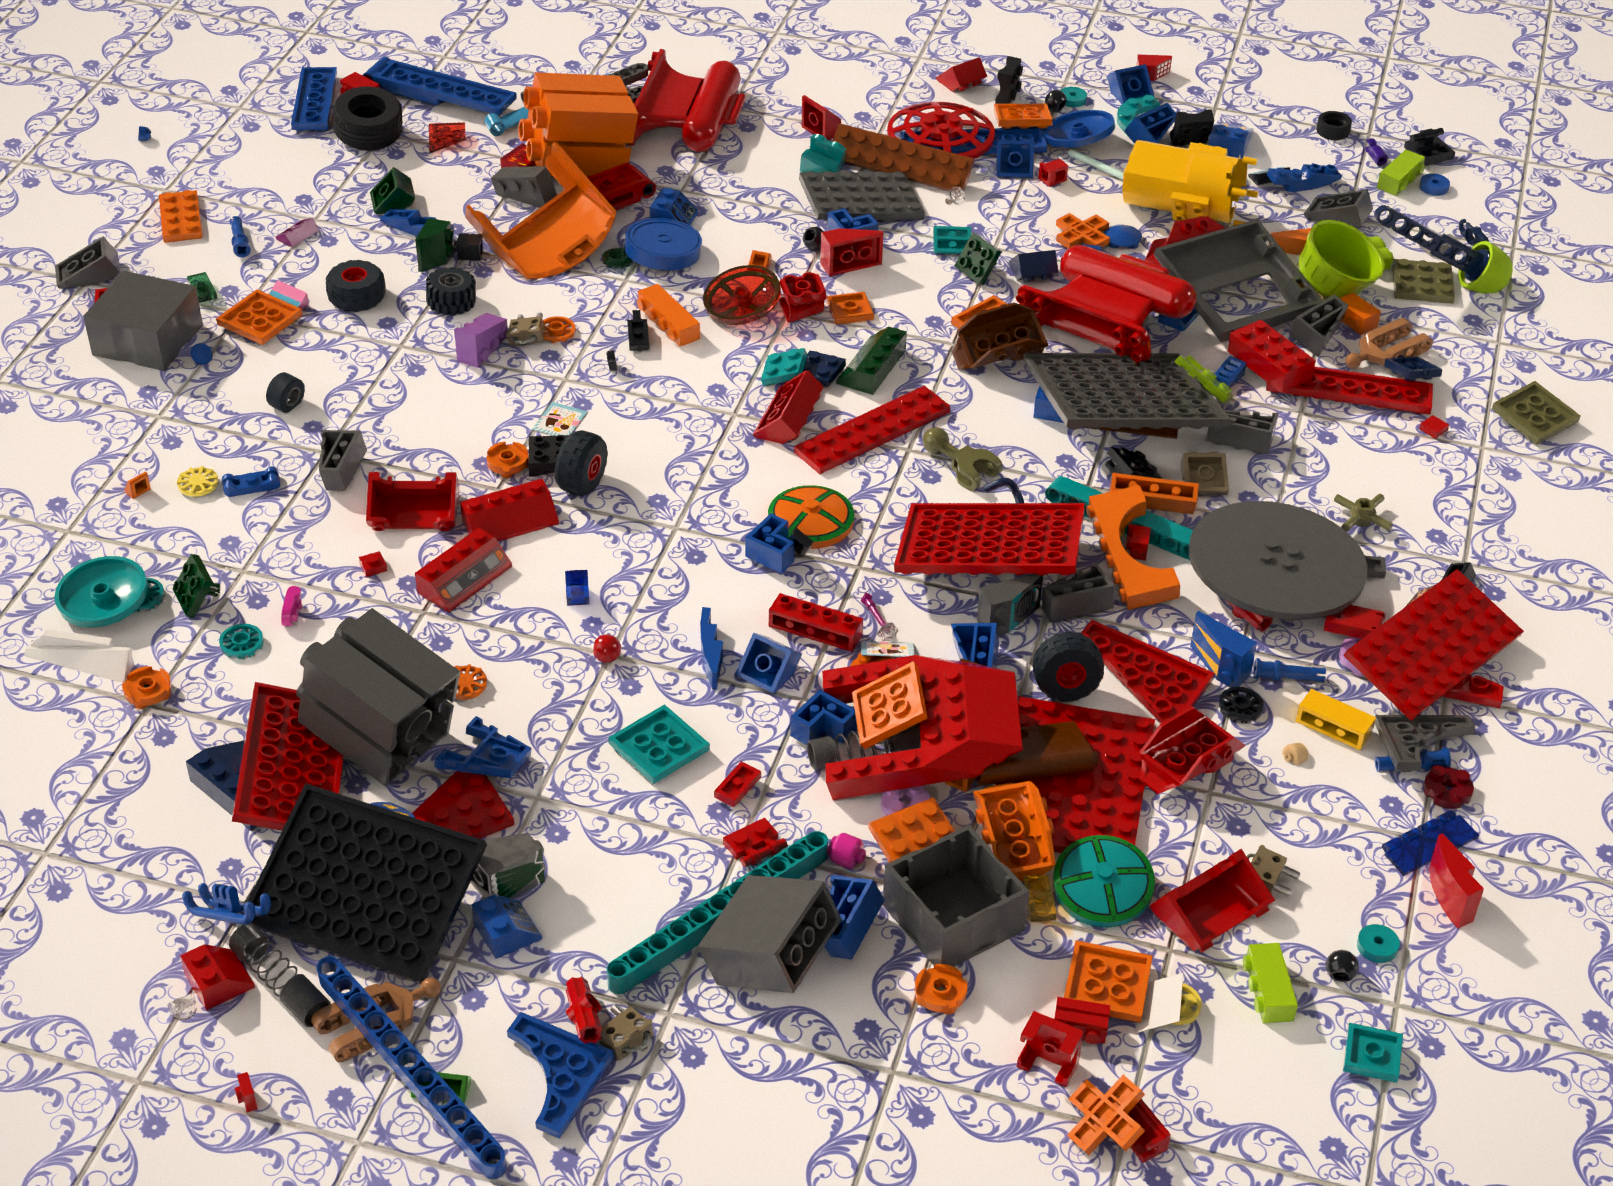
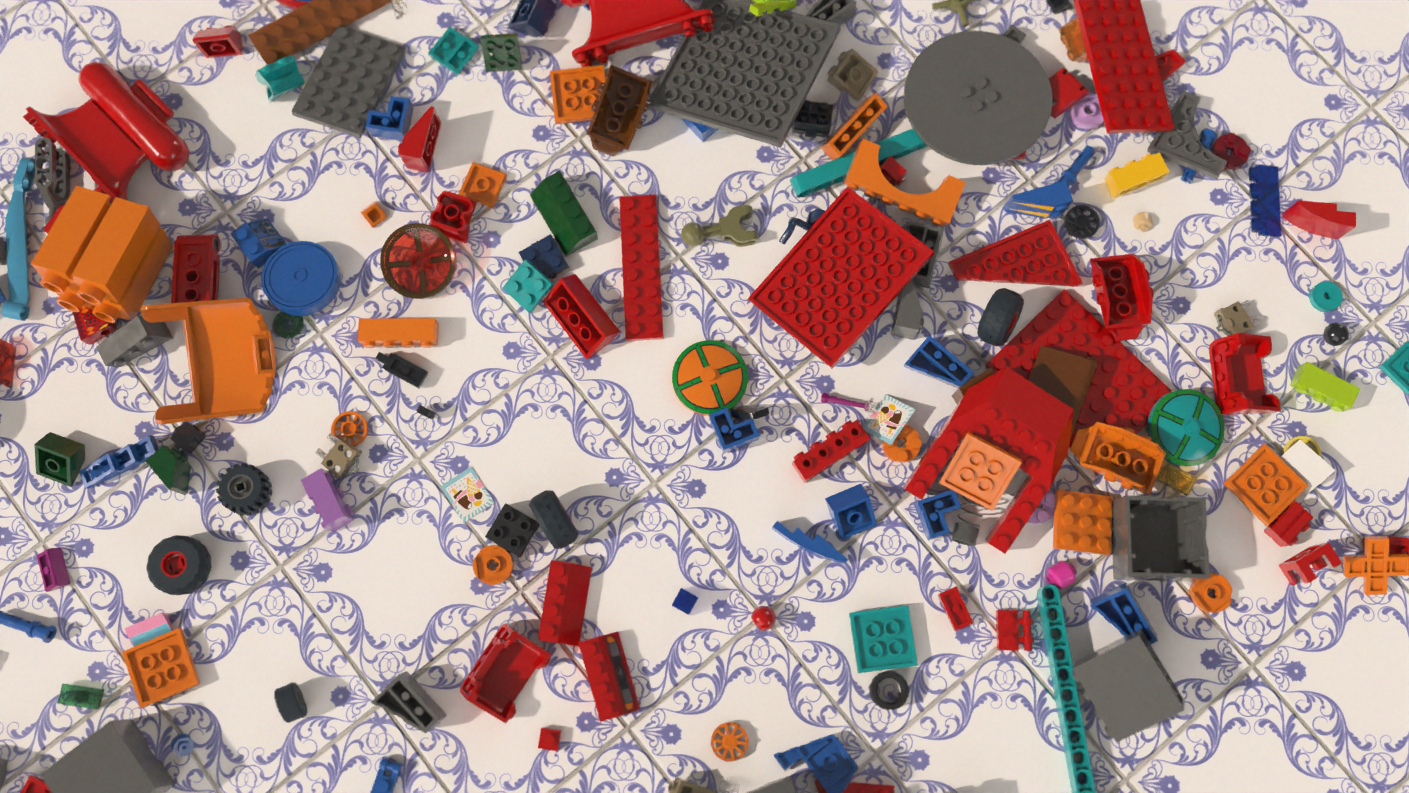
camera: 55 degrees left, 35 degrees up
black piece [802,227,824,250] -> none
none -> black tyre [869,671,909,710]

